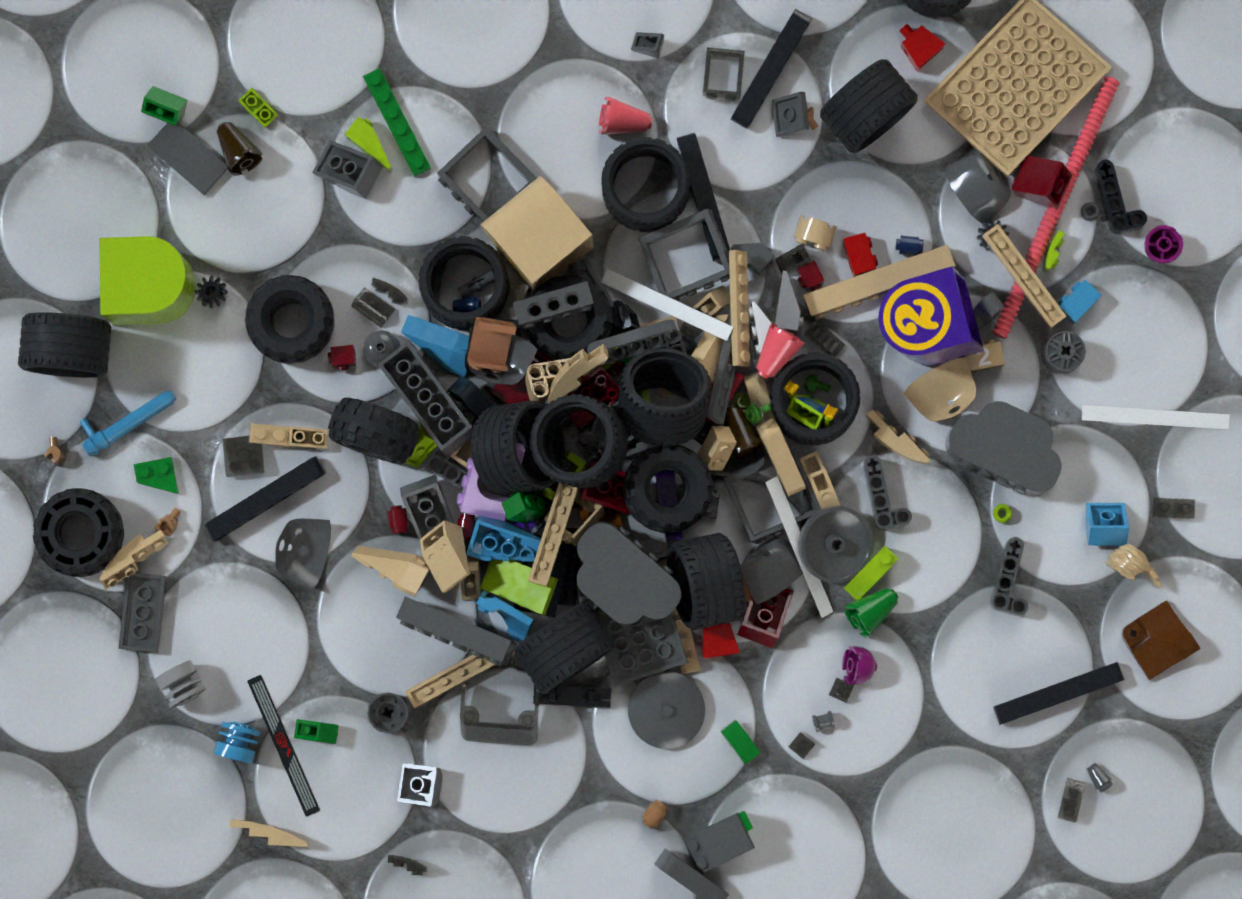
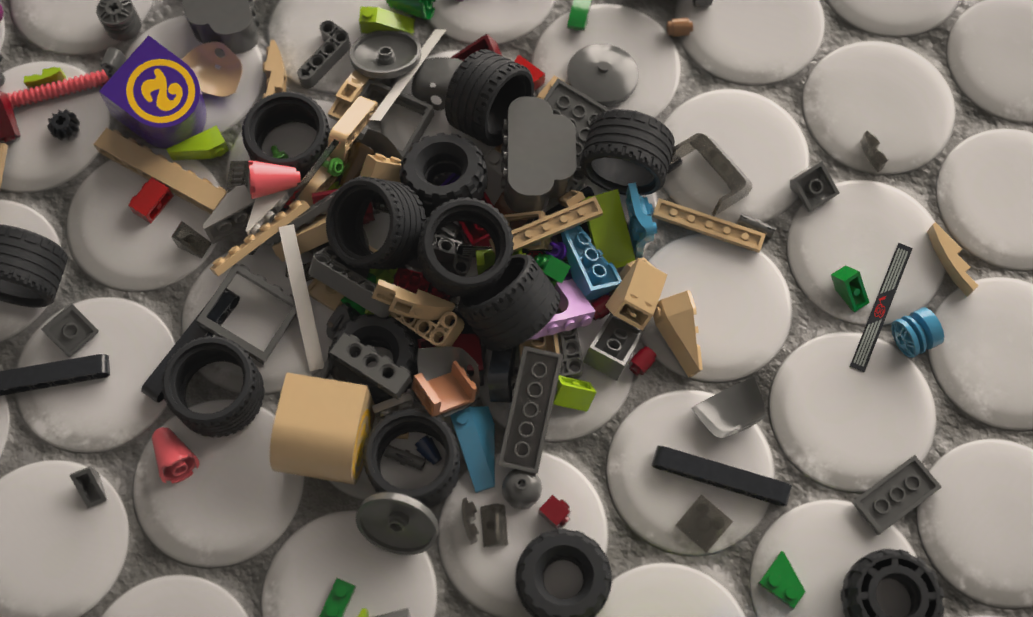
camera: 135 degrees left, 15 degrees down
tan slope [100,530,168,590] -> none
medium nougat piece [154,508,181,537] -> none
light grey wheel [155,660,206,708] -> none
tan slope [249,423,328,449] -> none
black tyre [328,397,419,465] -> none
dark grey wheel [367,692,408,733] -> none
dark grey brick [396,596,517,667] -> none
dark grey window [437,126,537,224] -> none
tan slope [693,285,730,317] -> none
clear smoke window [702,47,745,102] -> none
dark grey slope [731,243,775,275] -> none
lime torso [784,380,838,429] -> none
tan brick [794,215,837,251] -> none
dark red brick [797,260,825,292] -> none
dark blue brick [895,235,924,256] -> none
dark grey piece [945,153,1011,224] -> none
tan plate [982,224,1067,328] -> none
dark azure brick [1057,280,1102,325] -> none
none -> lime slope [166,125,229,161]
none -> dark grey dish [356,492,439,555]
none -> dark purple plate [546,242,567,260]
none -> tan tile [558,190,585,207]
none -> dark grey pin [737,213,776,238]

